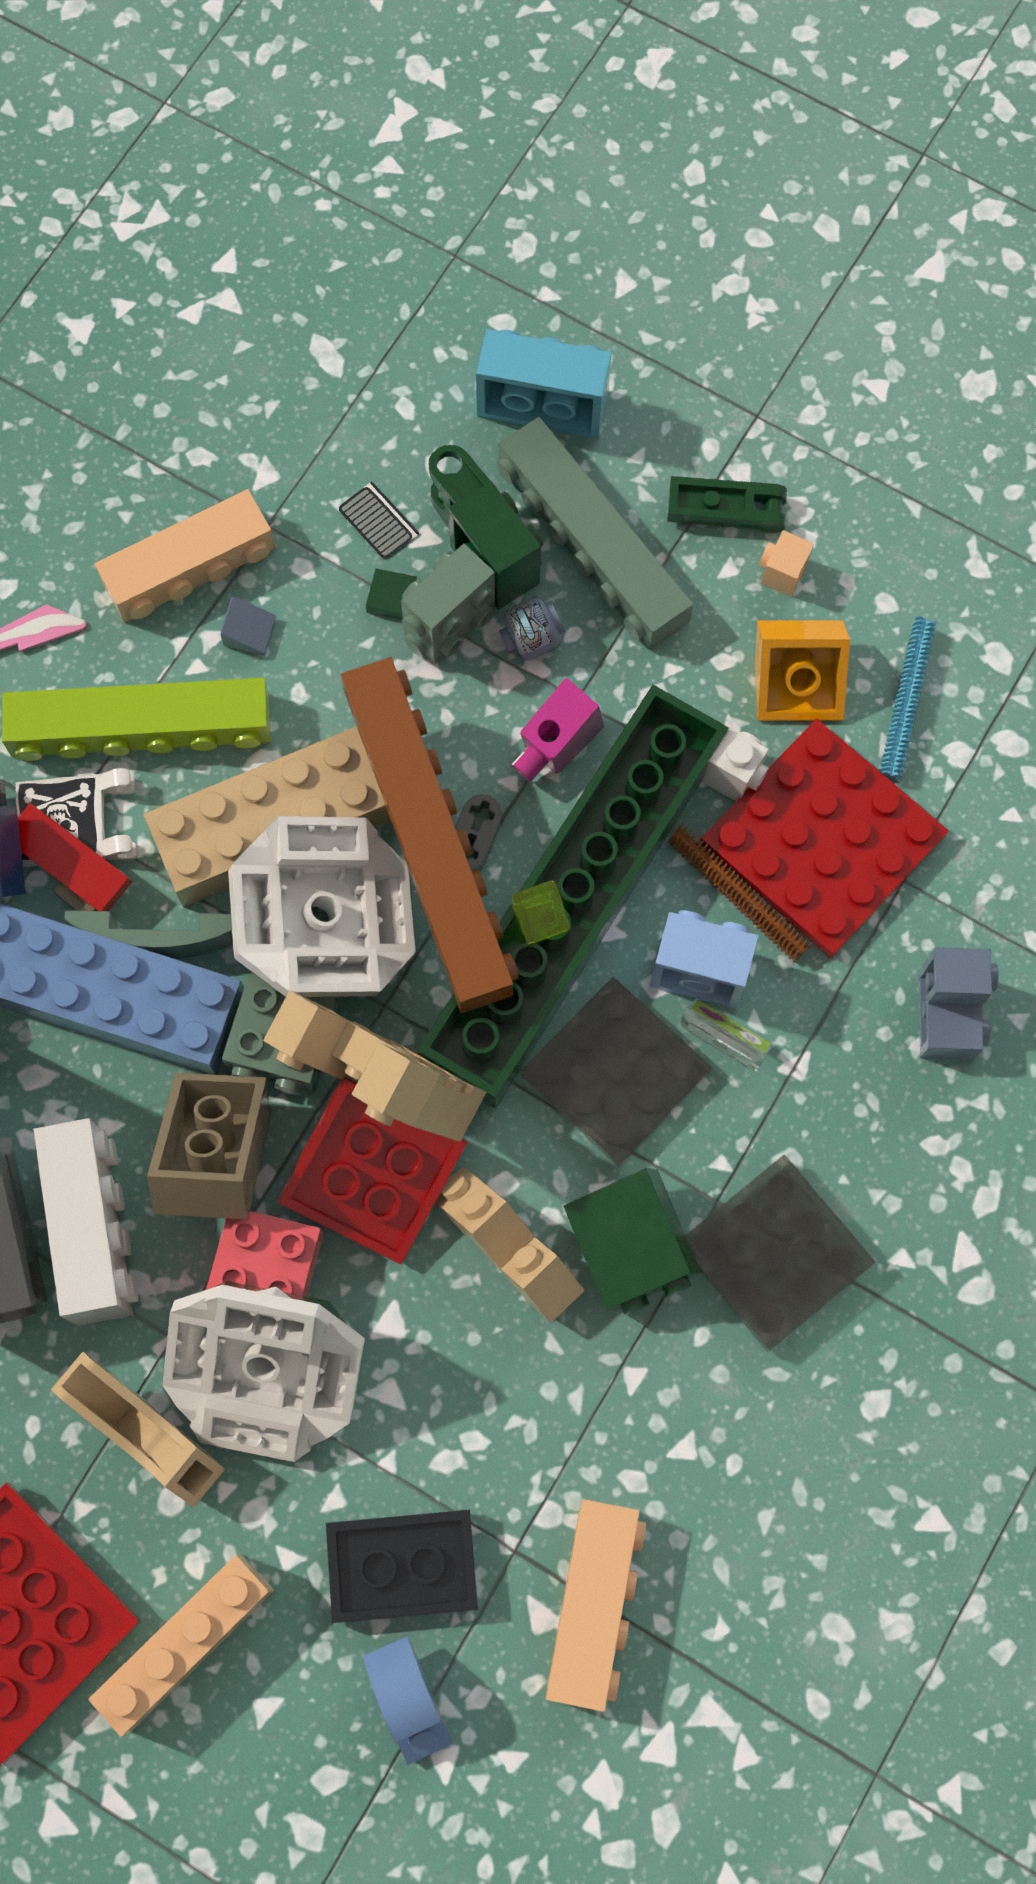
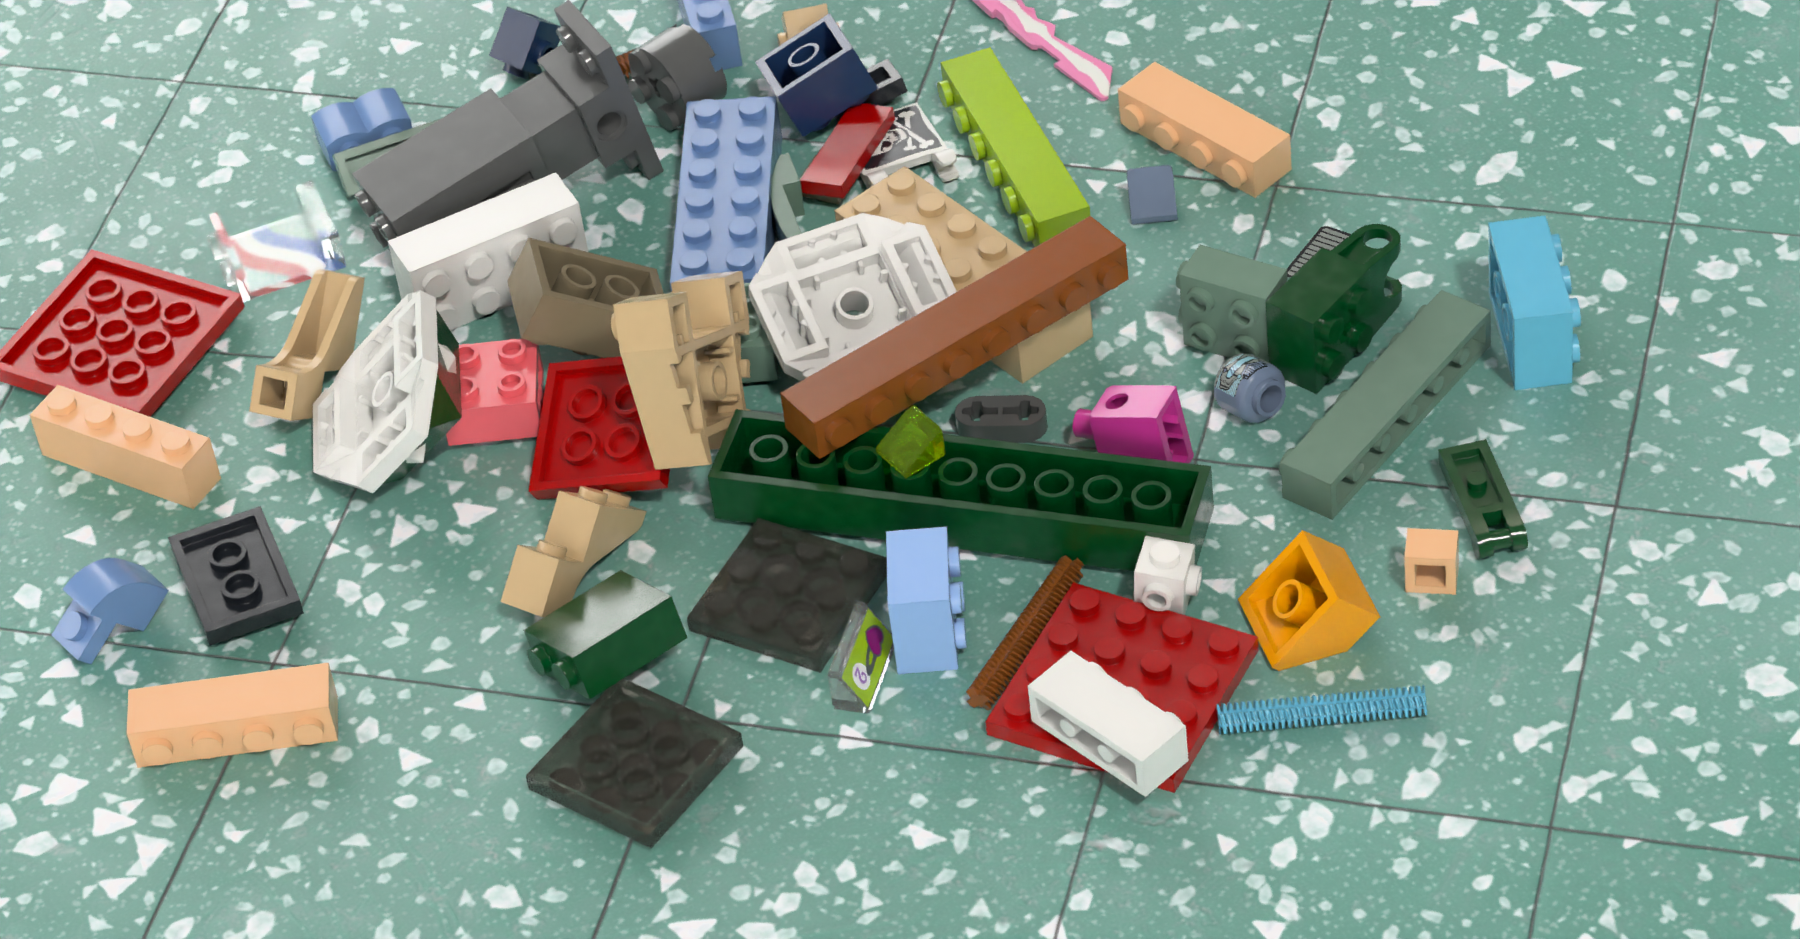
camera: 80 degrees right, 30 degrees down
sand blue brick [918,947,999,1060] -> none
none -> white brick [1028,651,1188,797]

